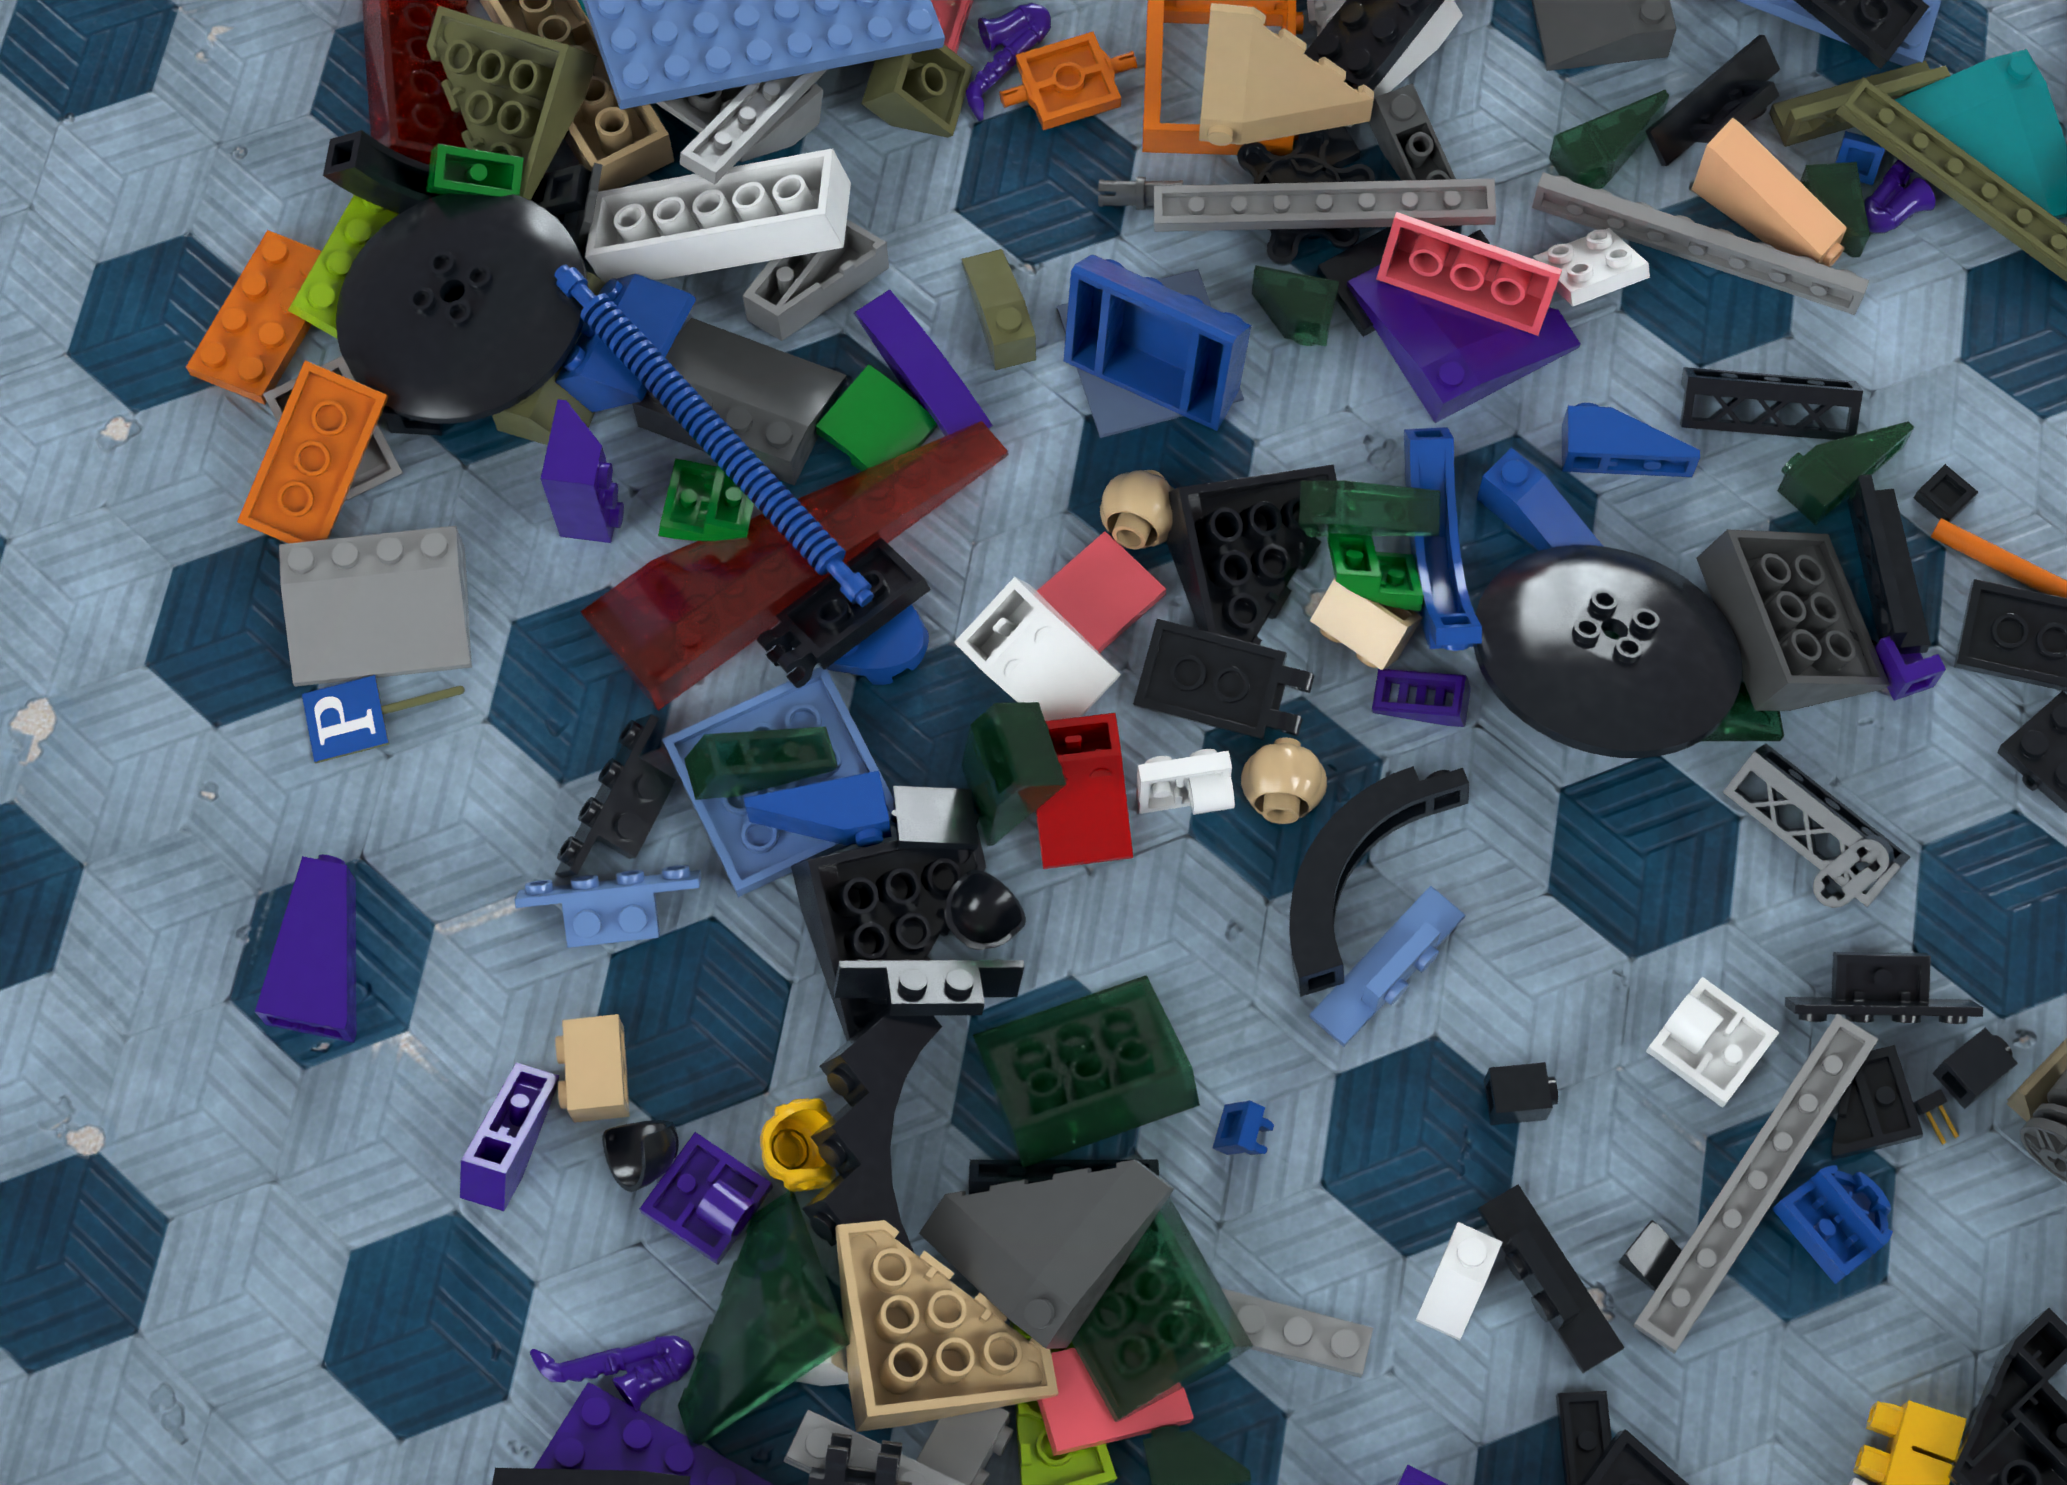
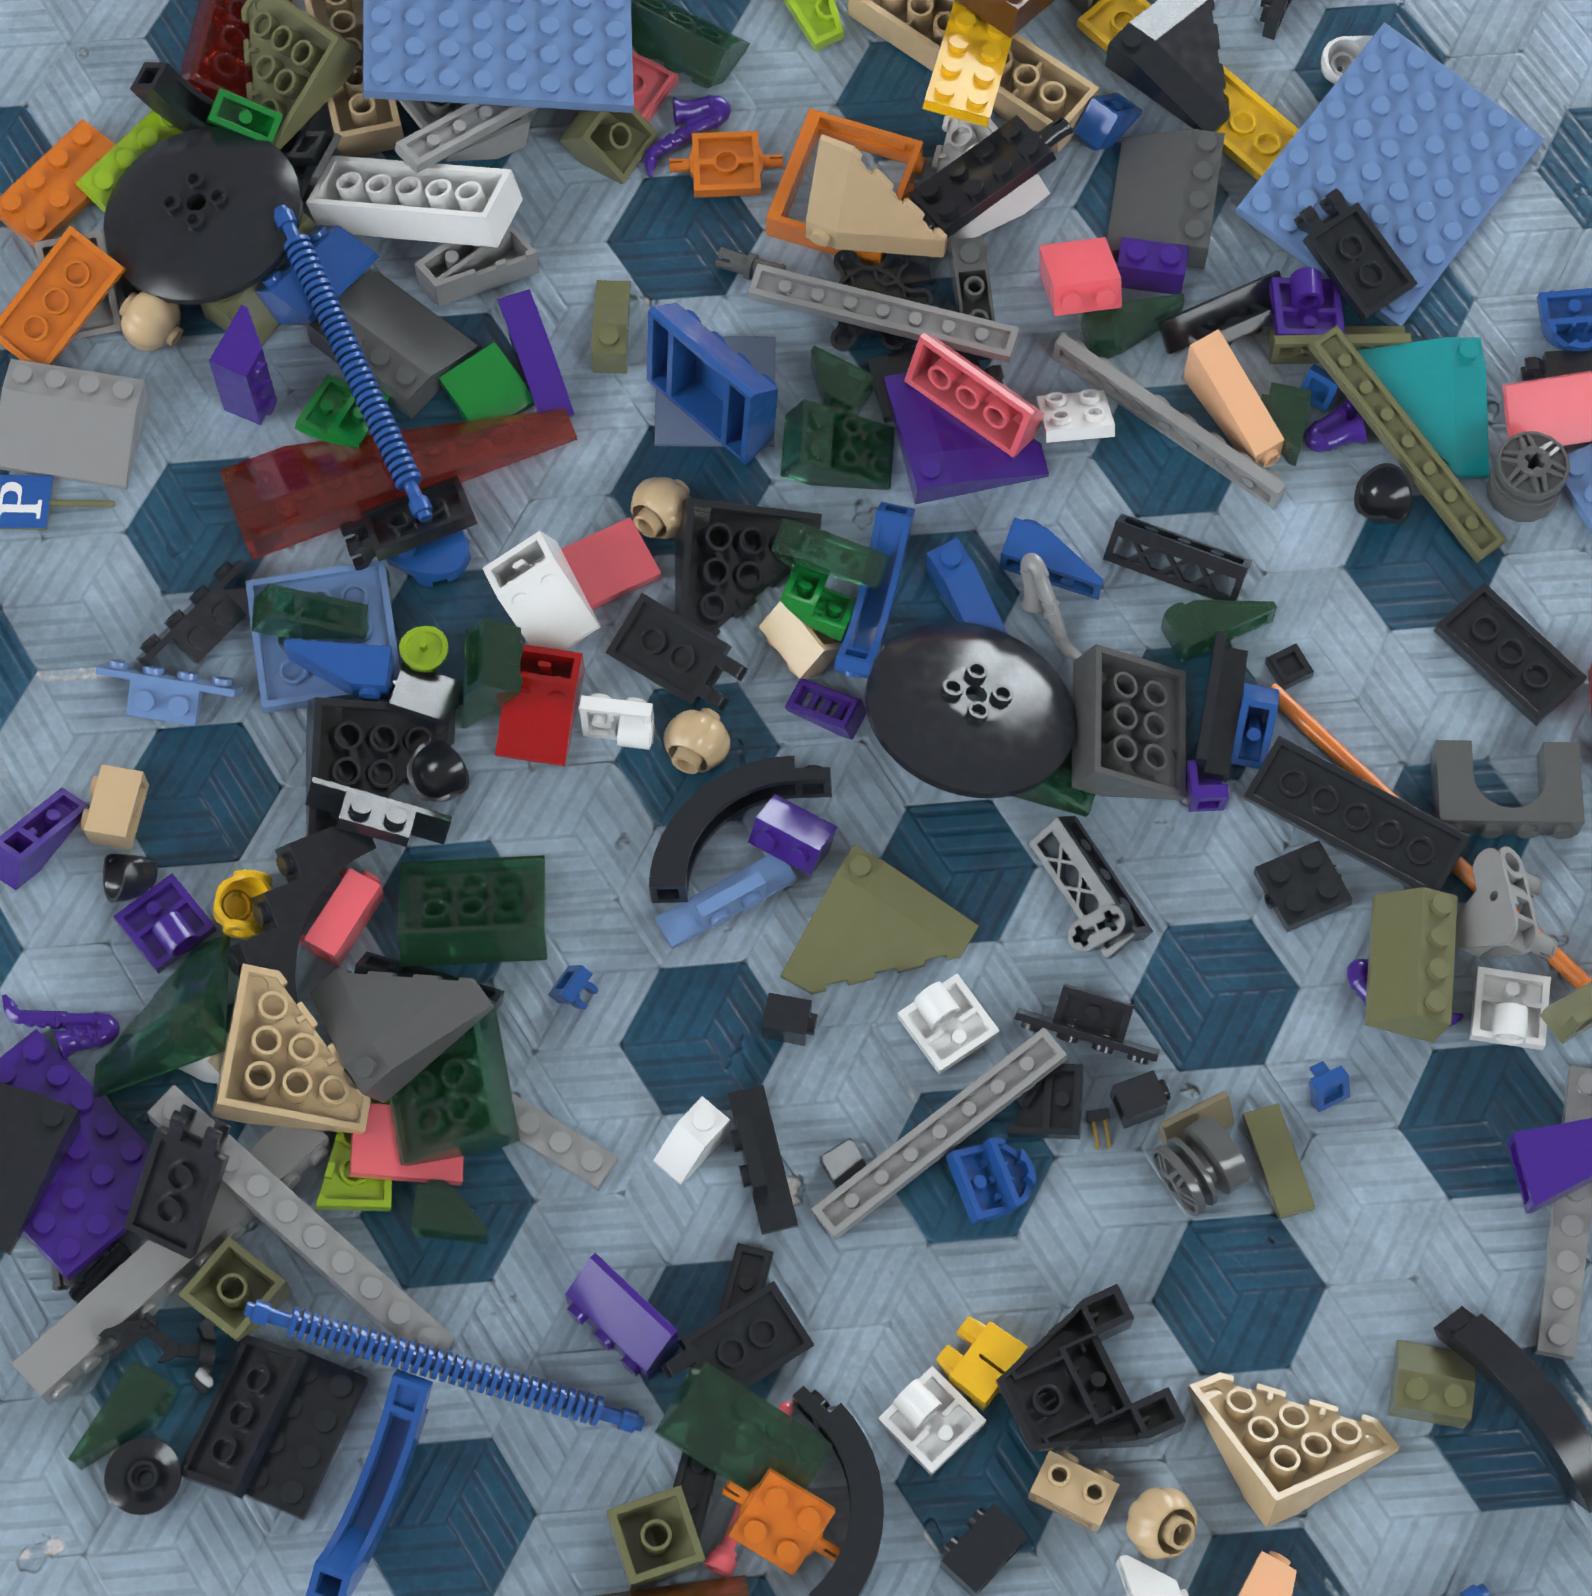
camera: 15 degrees right, 0 degrees up
none -> tan plant [119,292,183,352]
none -> coral brick [299,868,385,968]
none -> lime piece [399,626,449,673]
none -> dark purple brick [748,794,837,876]
none -> clear green slope [780,399,895,490]
none -> olive slope [781,845,979,995]
none -> light grey piece [1020,553,1081,661]
none -> coral brick [1039,237,1122,316]
none -> dark purple brick [1117,237,1189,296]
none -> blue slope [1231,683,1279,769]
none -> dark purple plate [1269,267,1345,335]
none -> black helmet [1354,463,1412,525]

